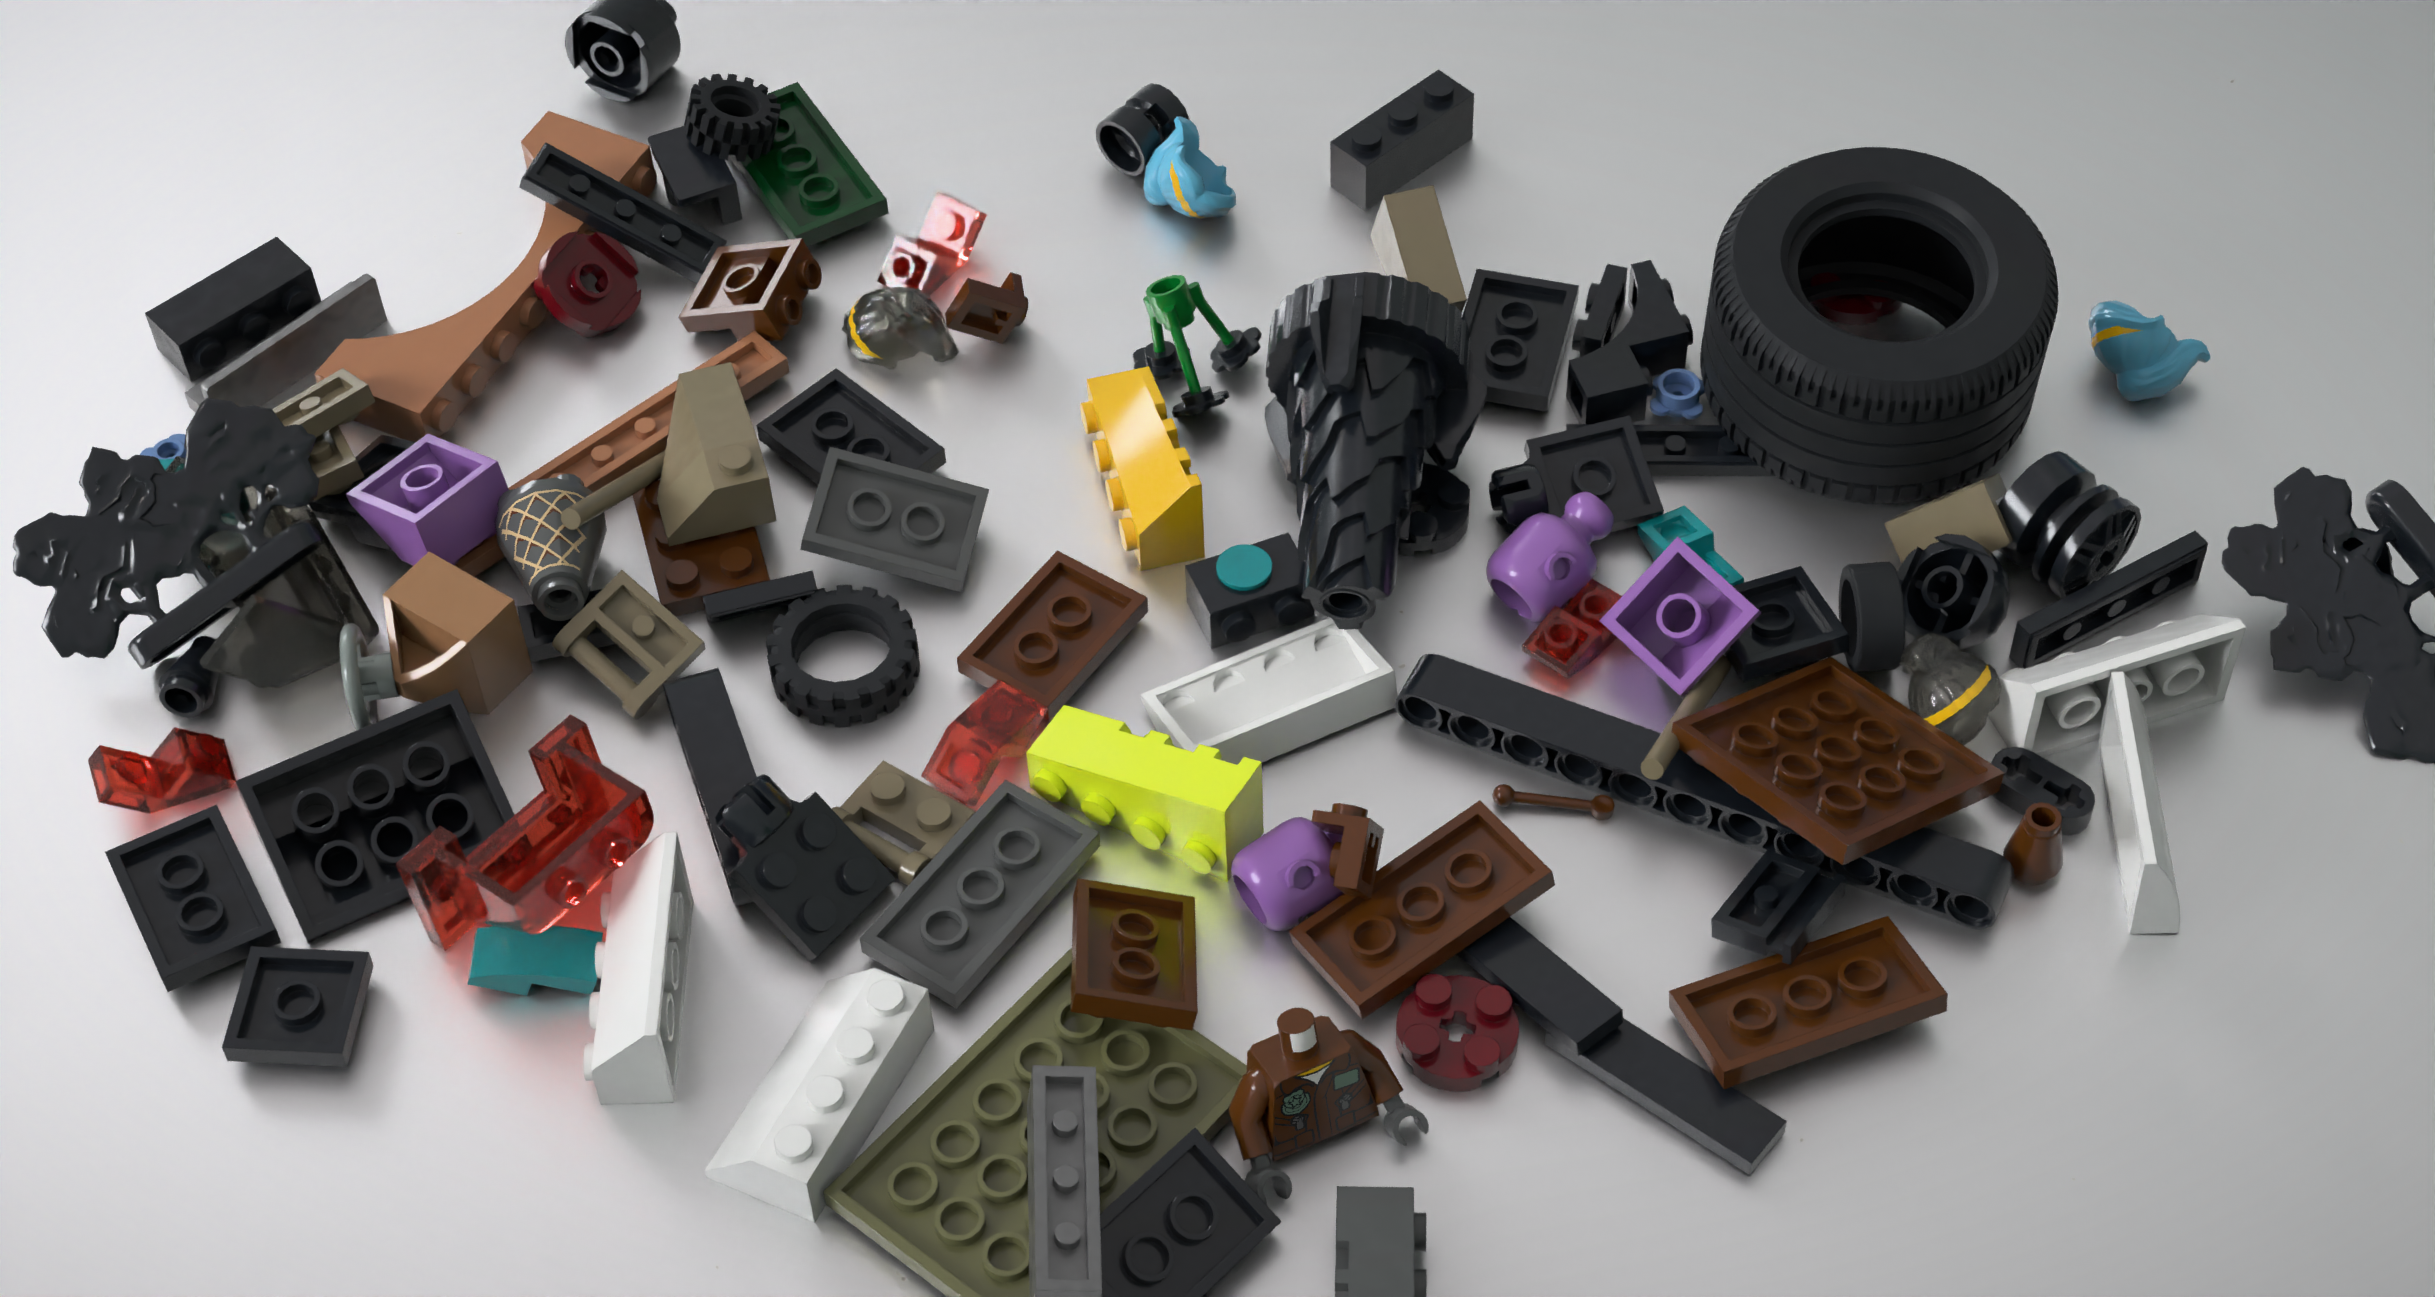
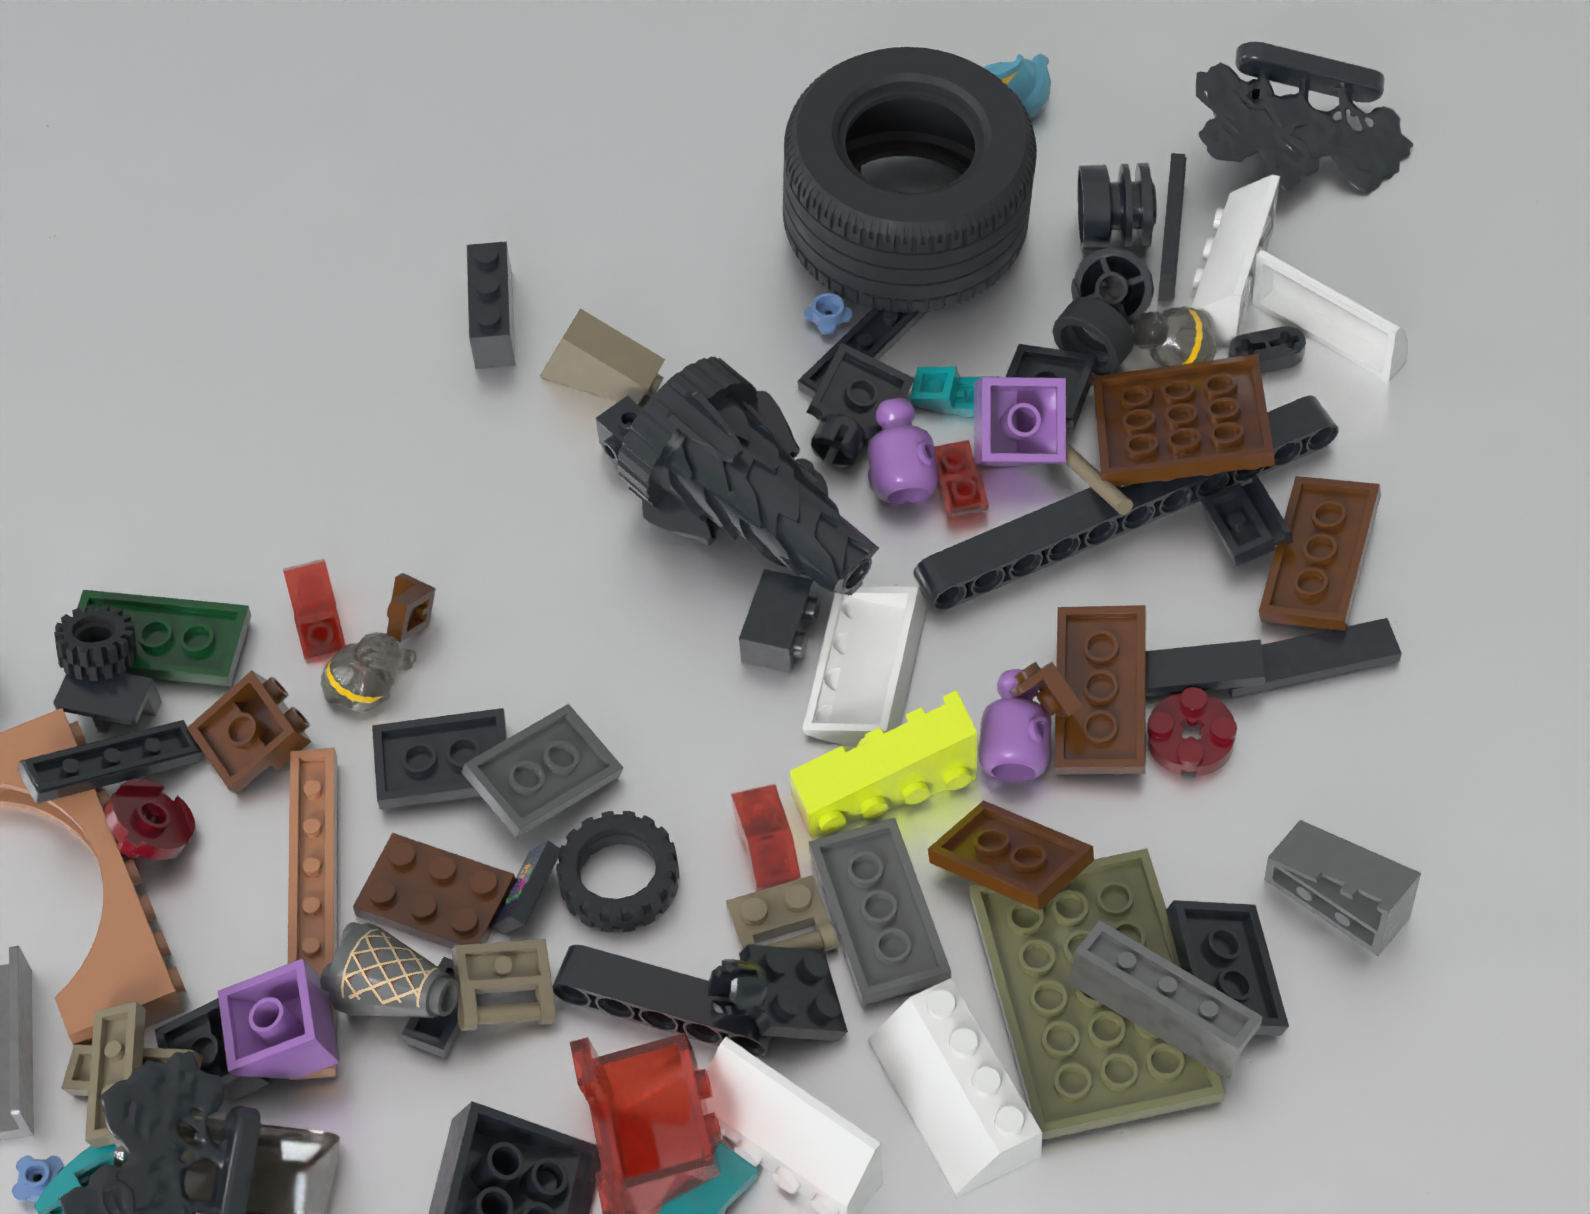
camera: 50 degrees left, 5 degrees up
medium nougat piece [339,551,533,731] -> none
dark tan bar [561,450,665,530] -> none
dark tan wedge [657,362,777,546] -> none
reddish brown plate [957,550,1148,721] -> none
yellow wedge [1080,366,1205,571] -> none
black wheel [1096,83,1190,176] -> none
plant [1133,275,1262,417] -> none
medium azure hair [1143,116,1236,219] -> none
teal piece [1216,544,1272,591] -> none
reddish brown torso [1229,1008,1429,1205] -> none
black plate [1462,269,1579,412] -> none
reddish brown hinge [1492,784,1615,820] -> none
black arch [1566,260,1693,424] -> none
black plate [1572,264,1628,357] -> none
dark tan panel [1884,473,2012,563] -> none
reddish brown cone [2003,802,2063,885] -> none

